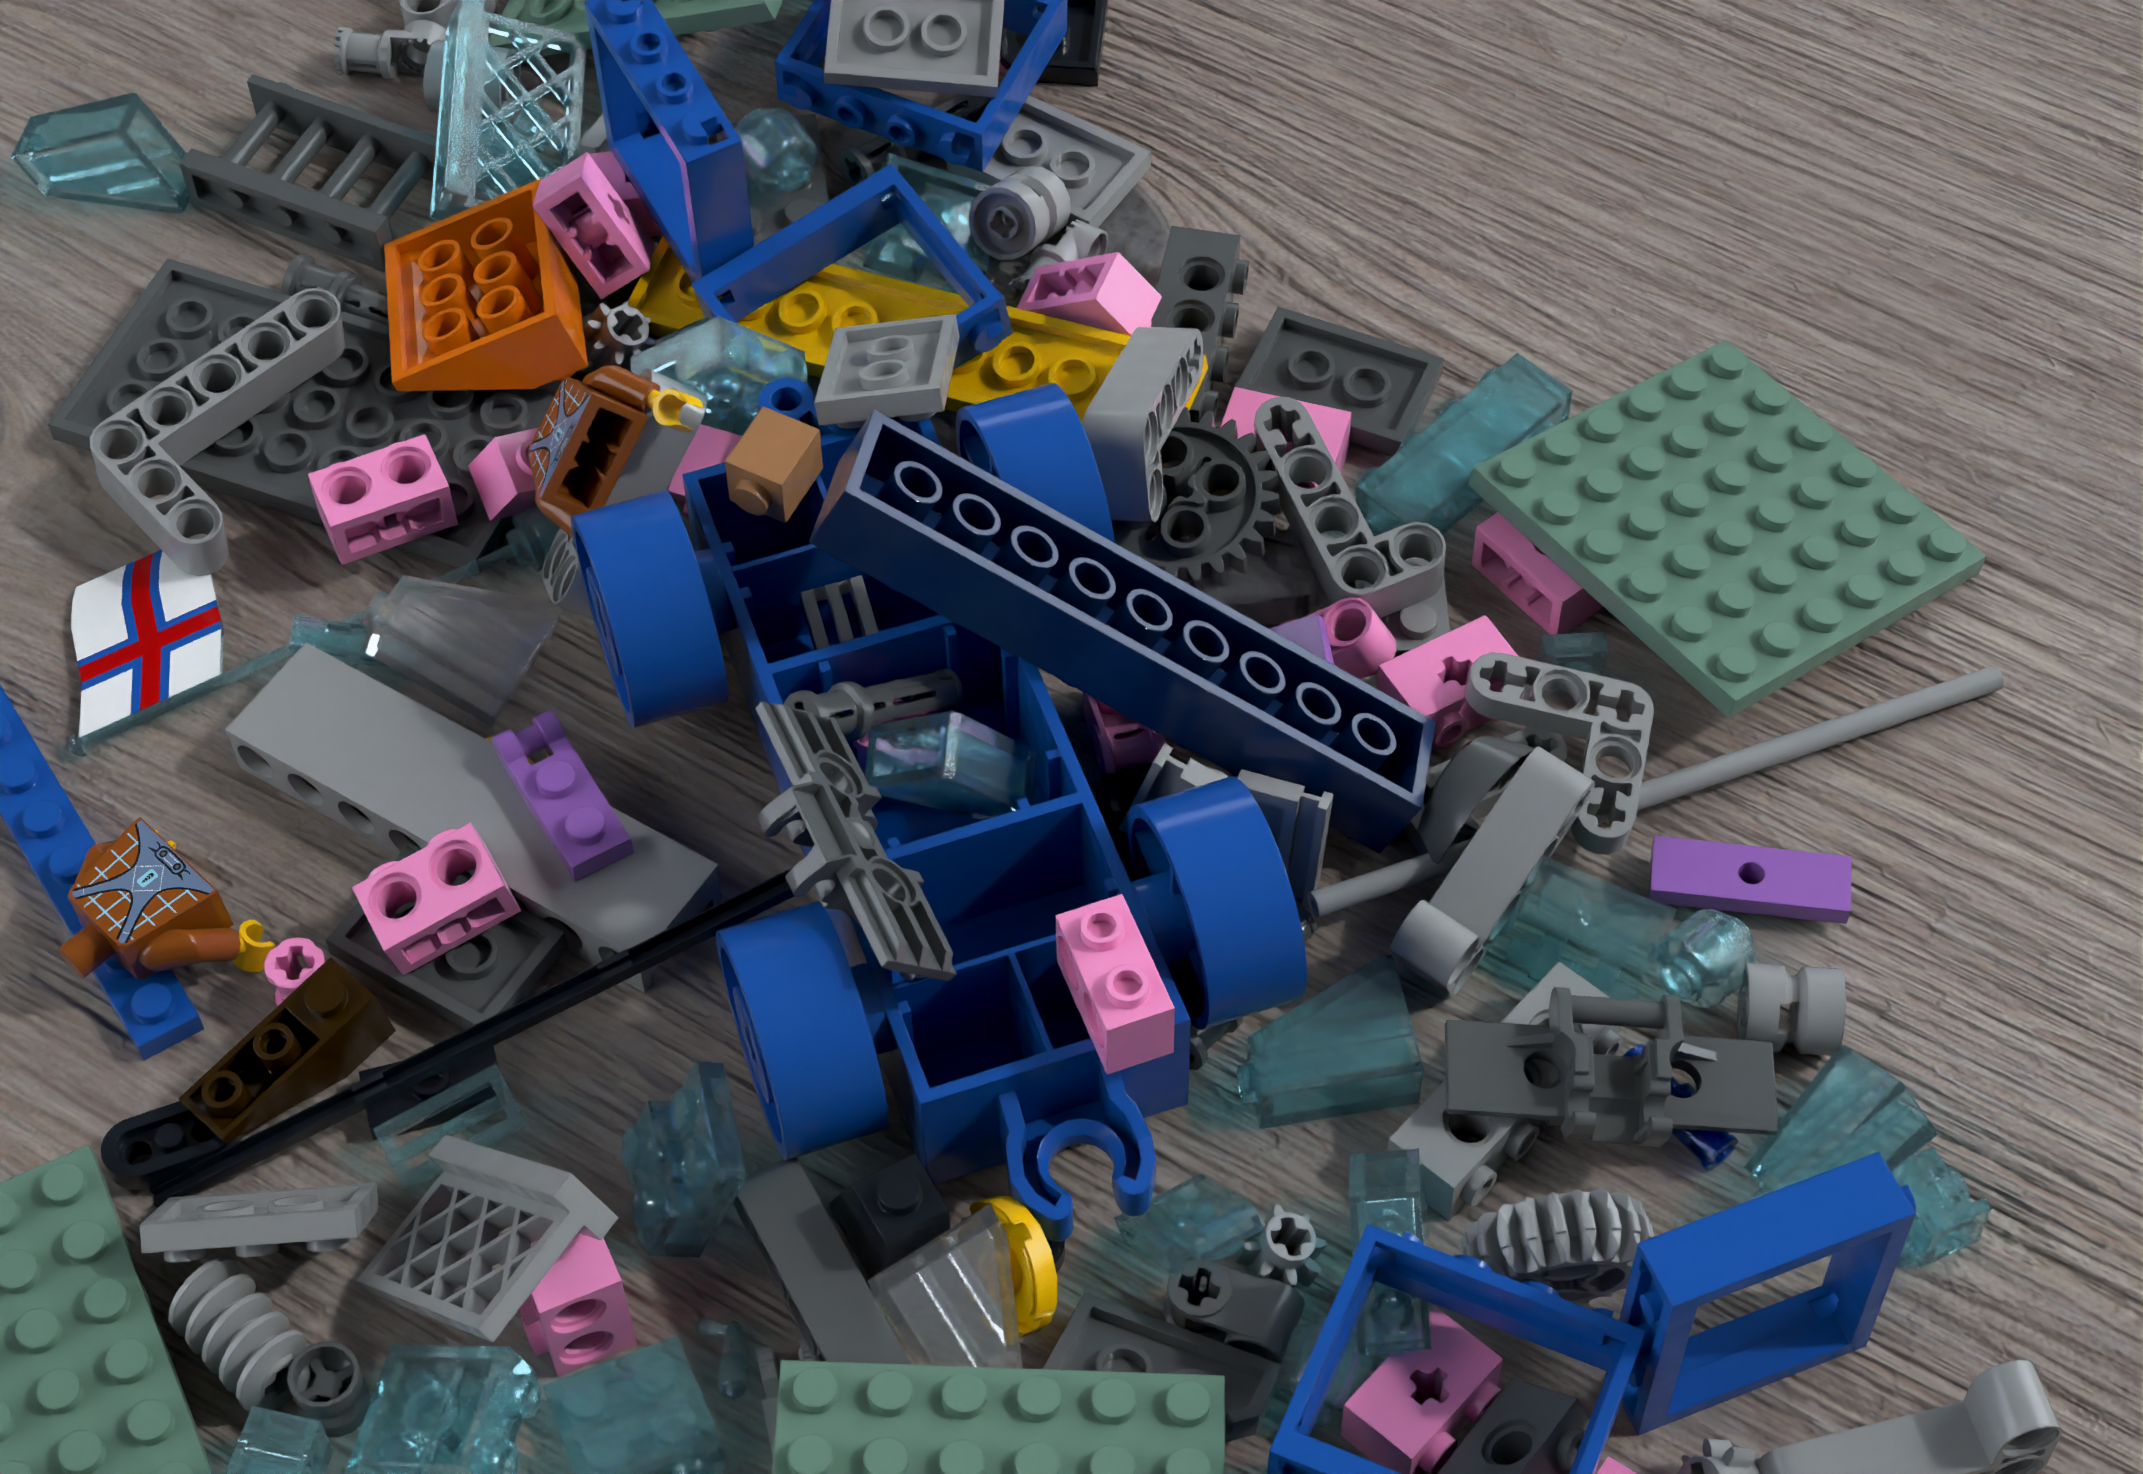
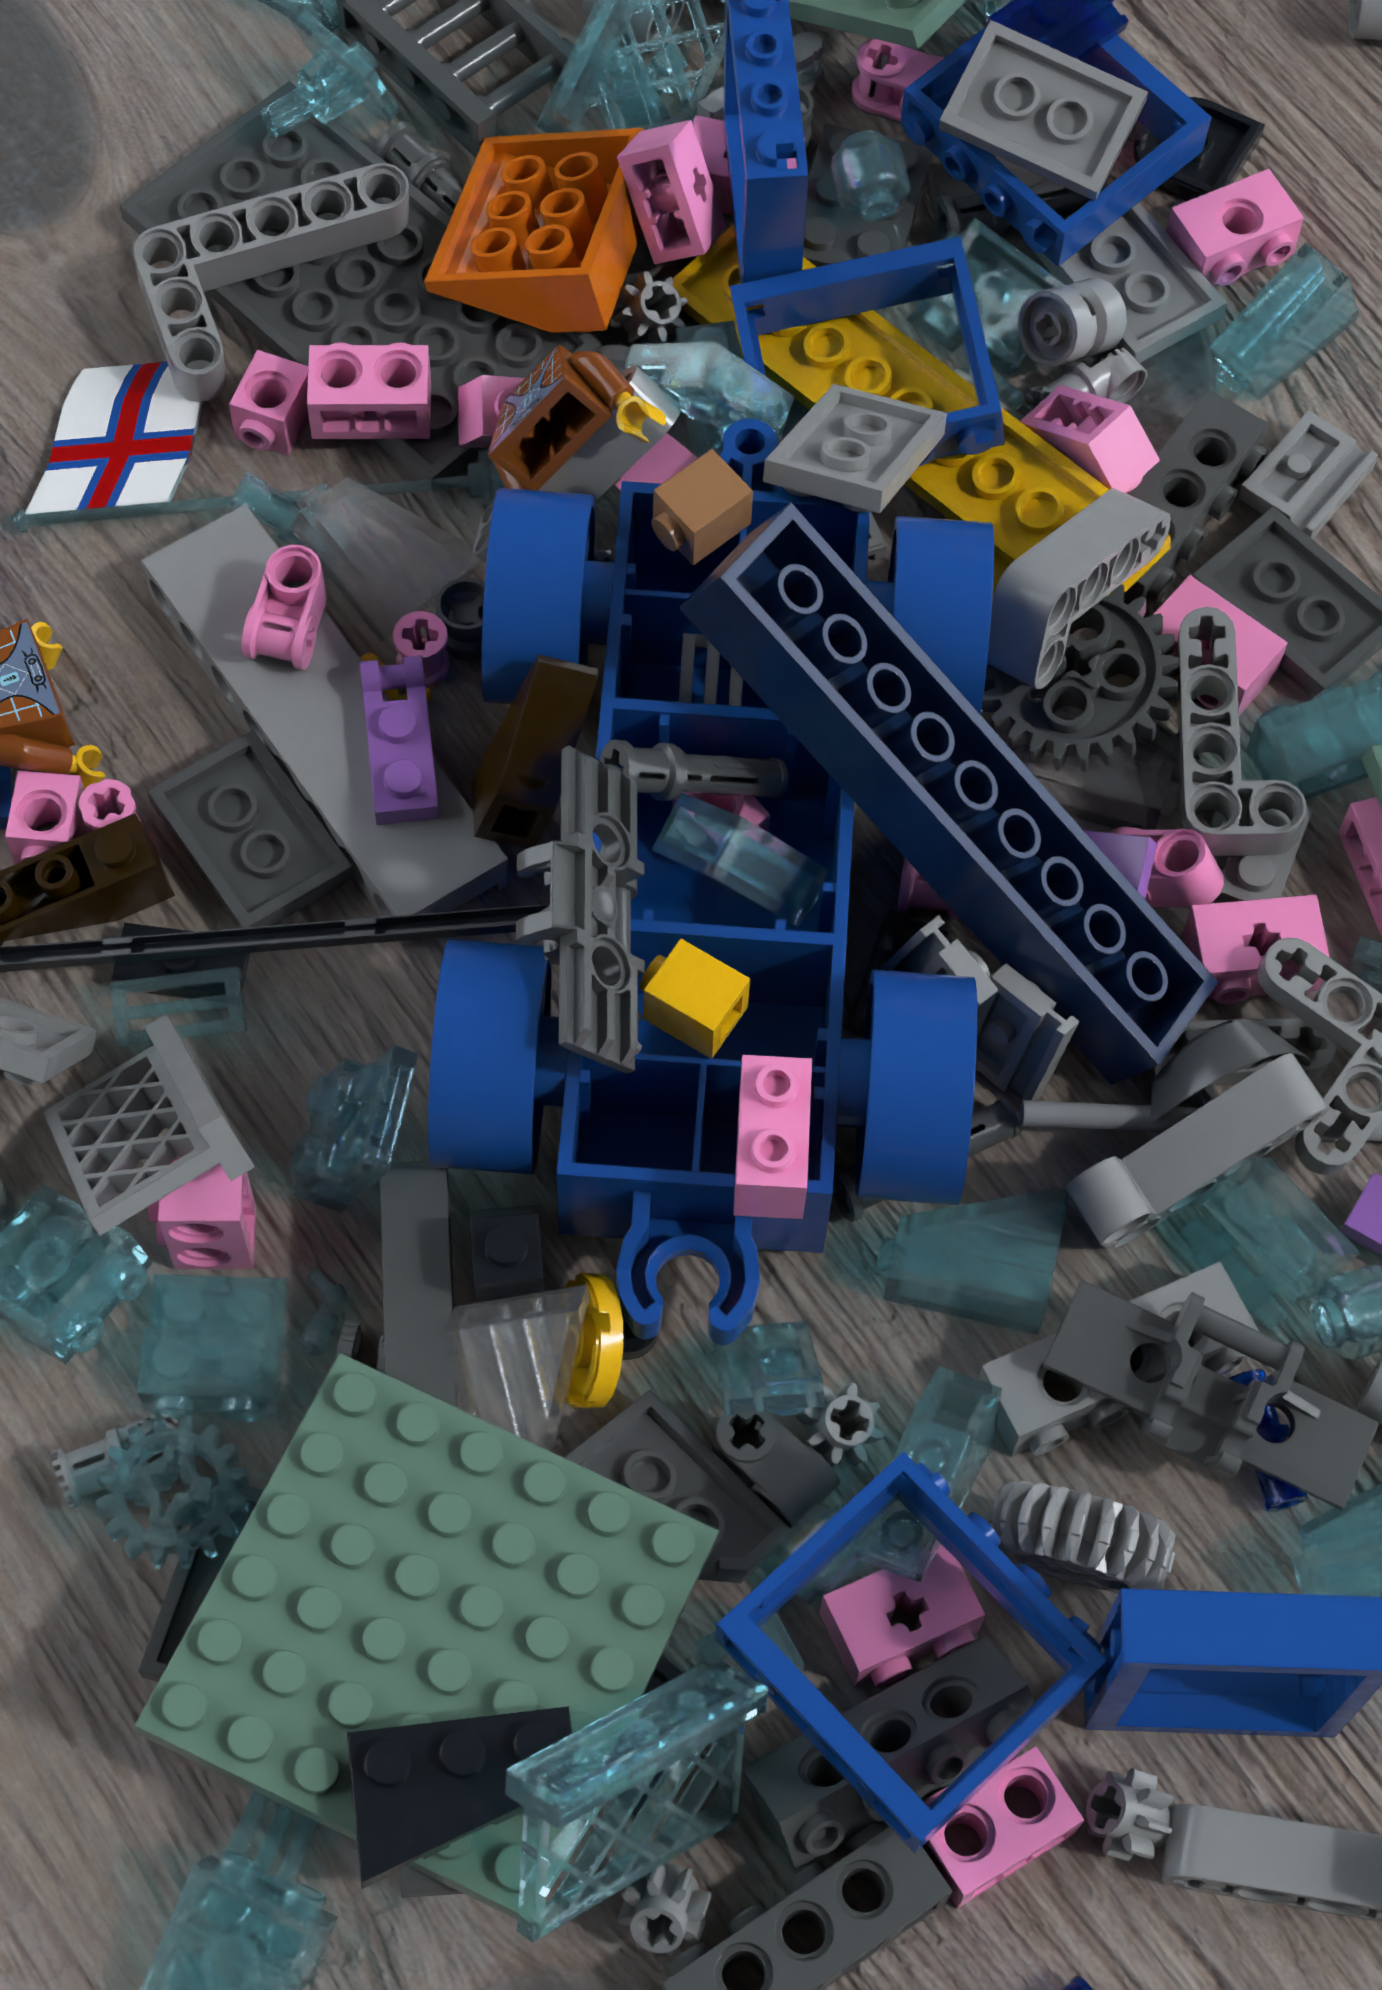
camera: 20 degrees right, 10 degrees up
bright pink brick [352,822,521,976] -> none
none -> bright pink brick [5,771,86,864]
none -> bright pink brick [229,350,309,456]
none -> bright pink piece [241,545,327,671]
none -> clear light blue piece [260,6,401,136]
none -> bright pink bush [393,611,450,688]
none -> dark grey wheel [435,577,485,661]
none -> dark brown slope [472,654,599,848]
none -> yellow brick [639,939,750,1059]
none -> bright pink piece [850,39,945,122]
none -> bright pink brick [1166,169,1304,286]
none -> clear light blue slope [1209,242,1359,401]
none -> light grey plate [1238,410,1378,539]

